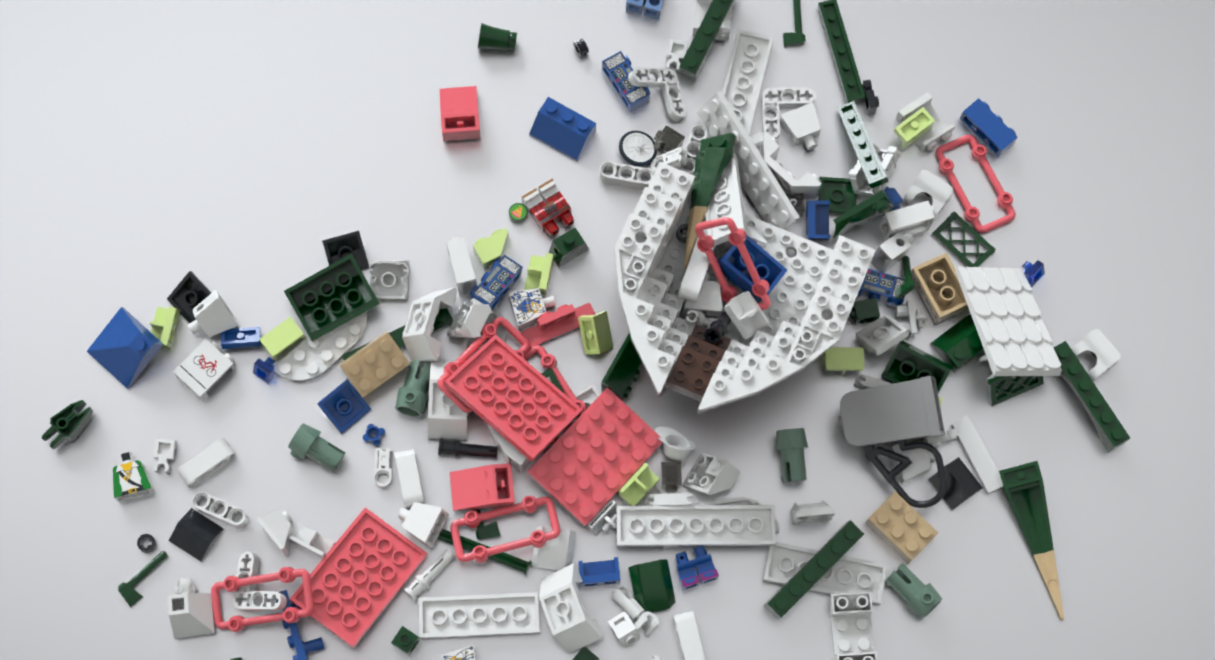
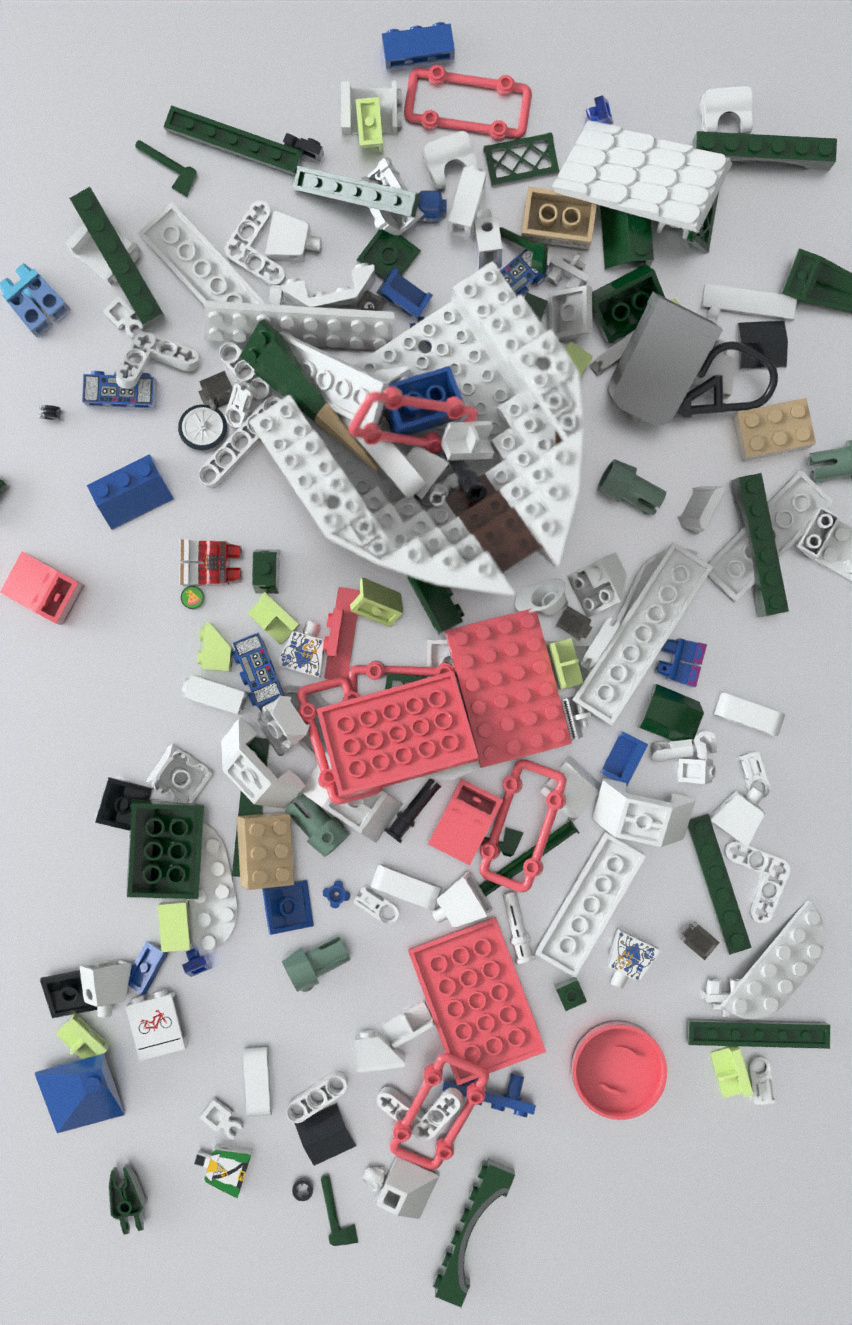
camera: 50 degrees left, 15 degrees up
black bush [676,224,688,243] -> none
dark green slope [833,190,894,240] -> none

